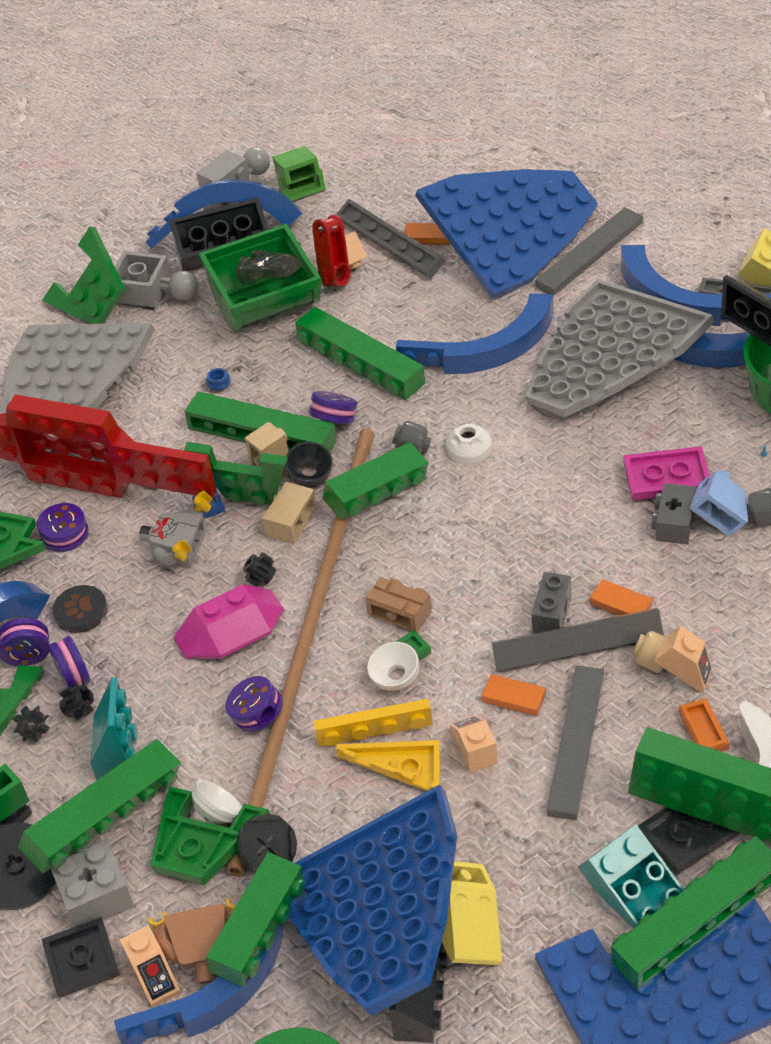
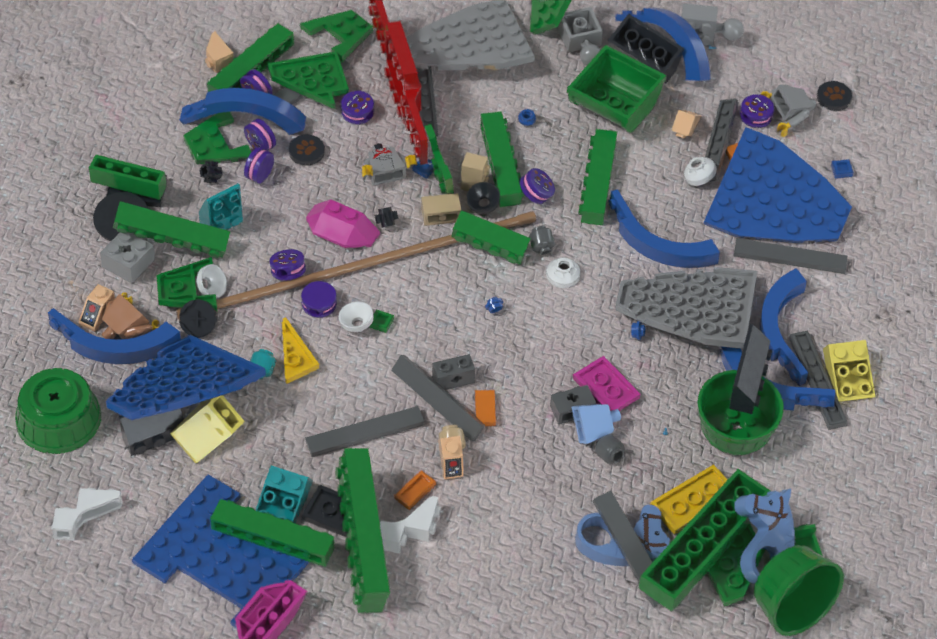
camera: 50 degrees right, 5 degrees up
black plate [41,917,120,998] -> none
black gear [59,683,94,721] -> none
green brick [206,852,305,987] -> none
clear smoke piece [235,250,301,285] -> none
bright green plate [272,146,326,201] -> none
red piece [312,214,351,287] -> none
yellow plate [313,699,433,747] -> none
medium nougat brick [366,577,432,633] -> none
light nougat slope [449,715,498,773] -> none
orange tile [482,674,546,716] -> none
none -> teal head [250,349,276,379]
none -> dark purple head [301,281,337,318]
none -> blue plate [485,297,504,313]
none -> blue plate [631,321,646,340]
none -> white piece [684,157,717,186]
none -> dark purple head [740,94,774,128]
none -> light grey torso [760,85,816,137]
none -> black tile [816,81,852,111]
none -> blue tile [831,159,854,179]

